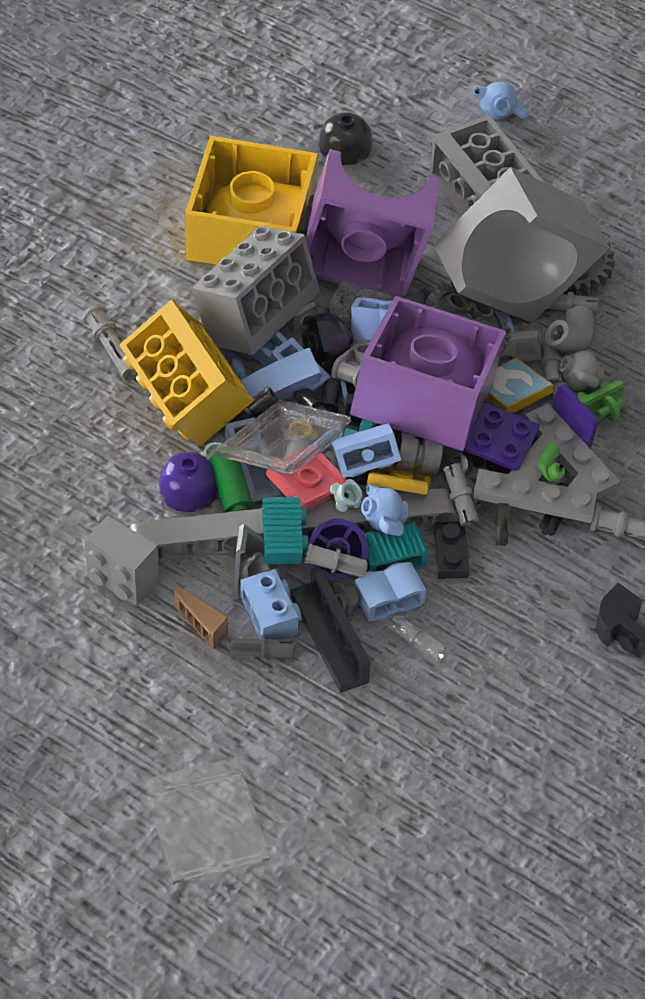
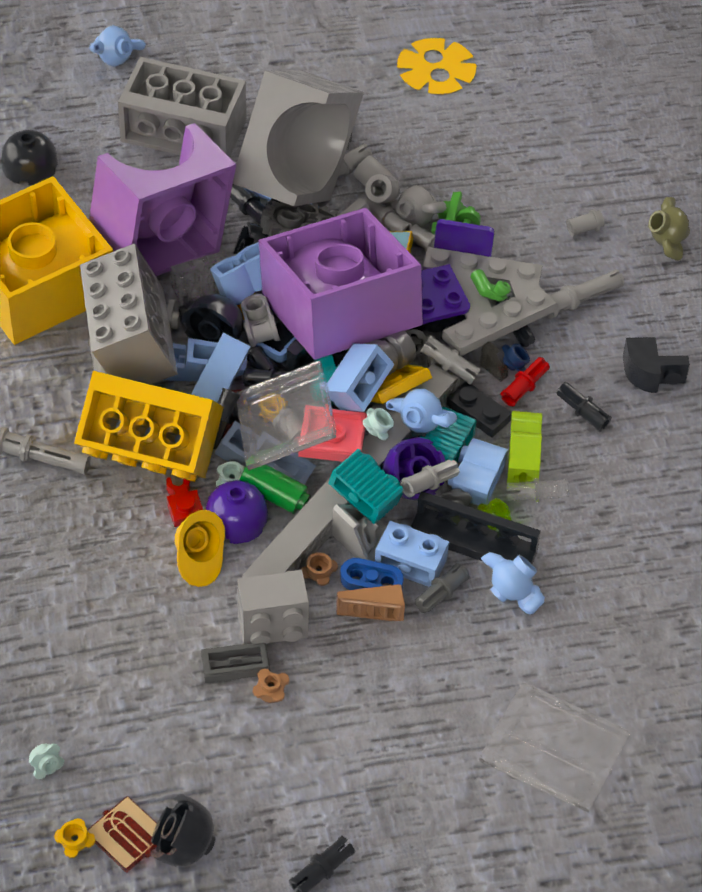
camera: 45 degrees left, 0 degrees up
none -> red plate [166,477,203,527]
none -> yellow piece [175,510,225,587]
none -> dark grey tile [201,643,270,683]
none -> medium nougat plate [253,669,289,703]
none -> medium nougat plate [301,553,338,586]
none -> blue plate [340,558,404,590]
none -> clear neon green plate [477,498,512,531]
none -> light blue piece [481,552,545,615]
none -> red axle [500,357,550,407]
none -> dark blue plate [502,344,530,372]
none -> lime piece [507,411,542,487]
none -> black axle [556,382,612,432]

